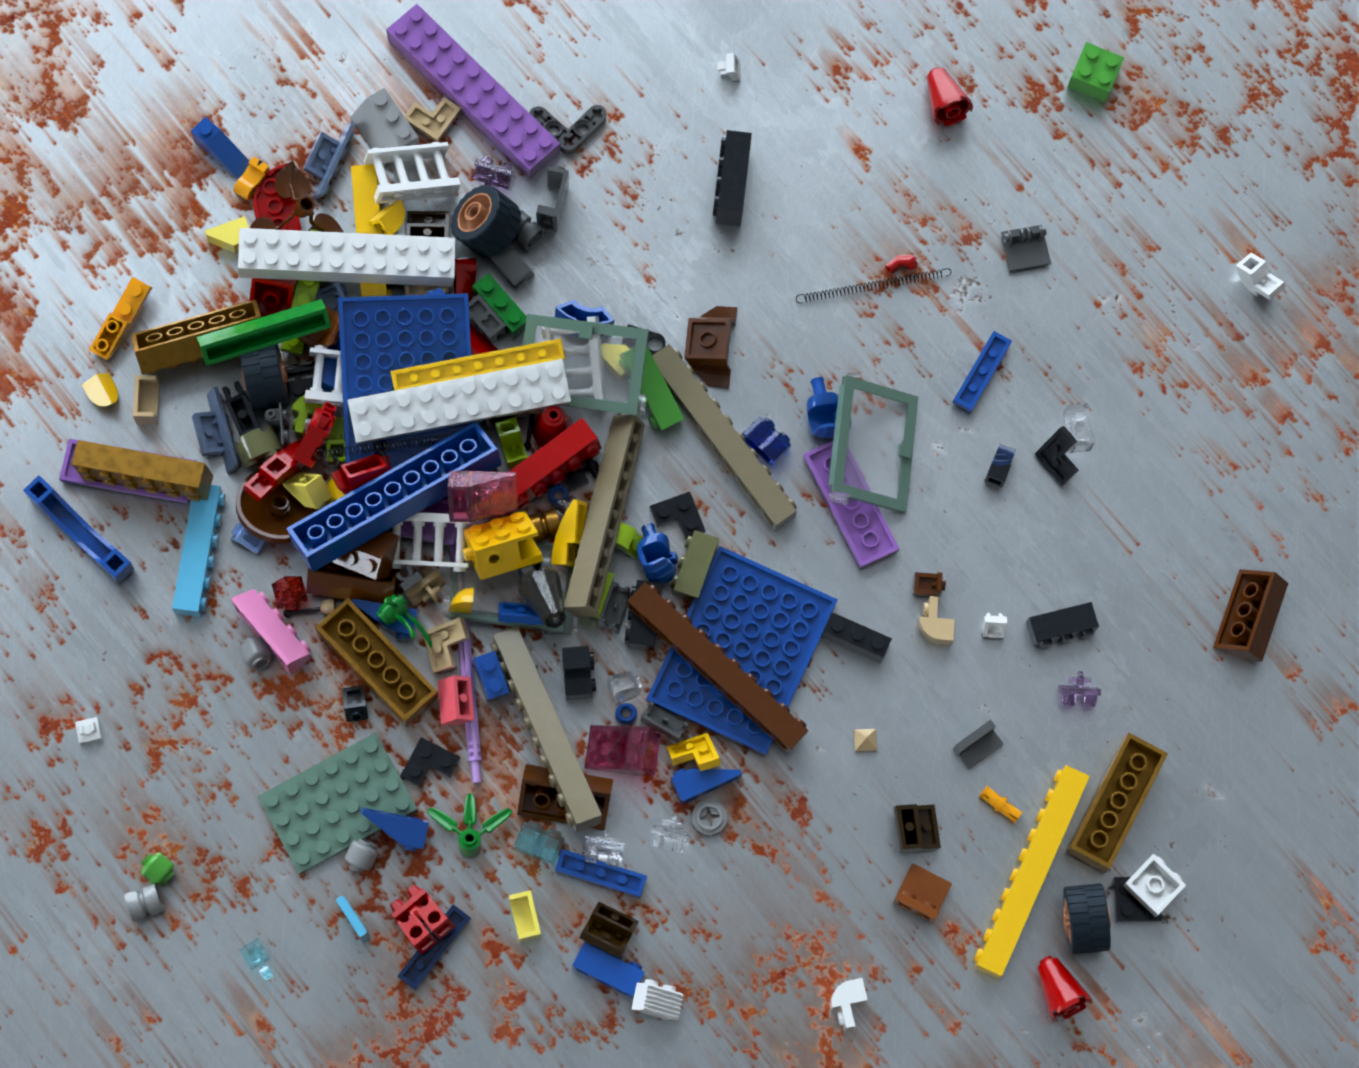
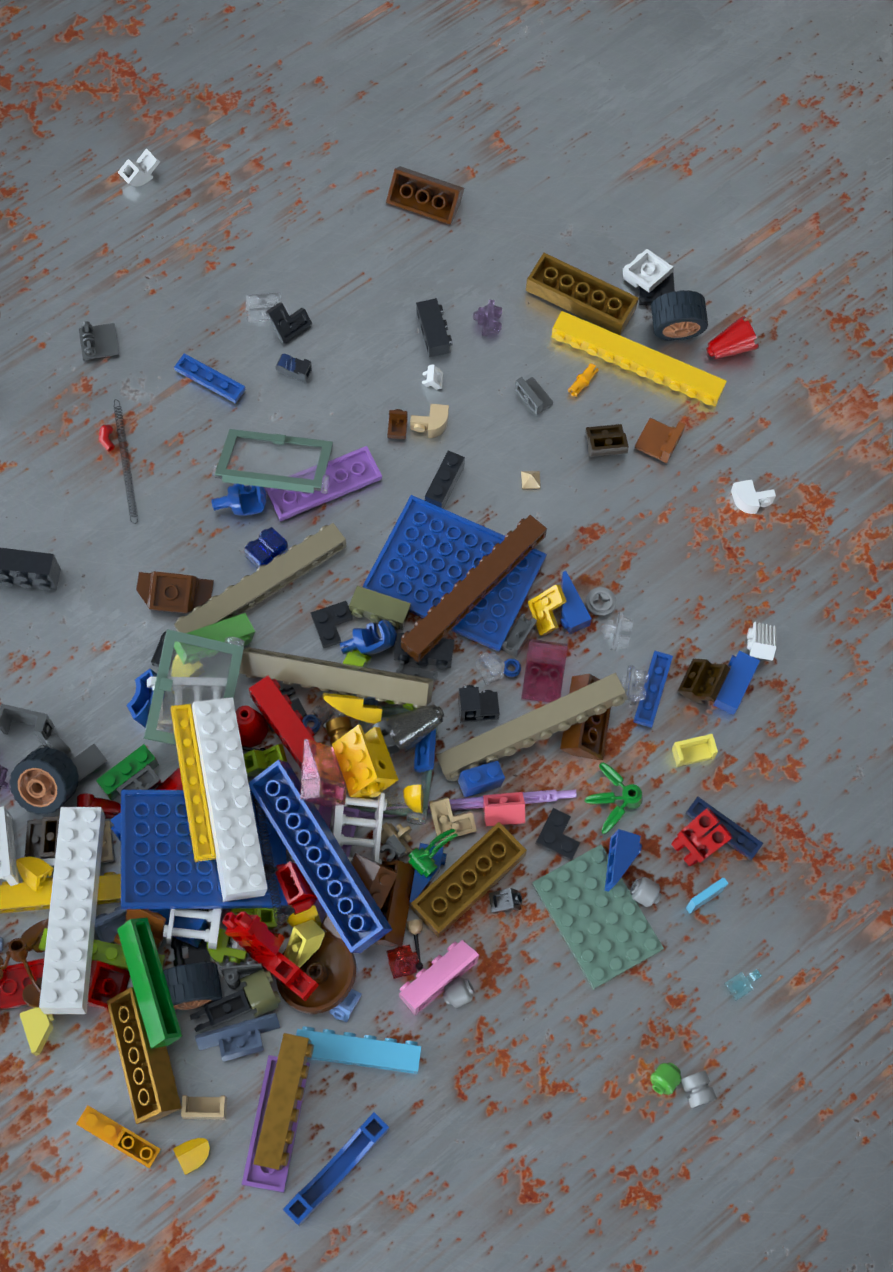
camera: 85 degrees left, 5 degrees down
white tile [75,717,102,745] -> none
clear light blue brick [513,820,565,865] -> none

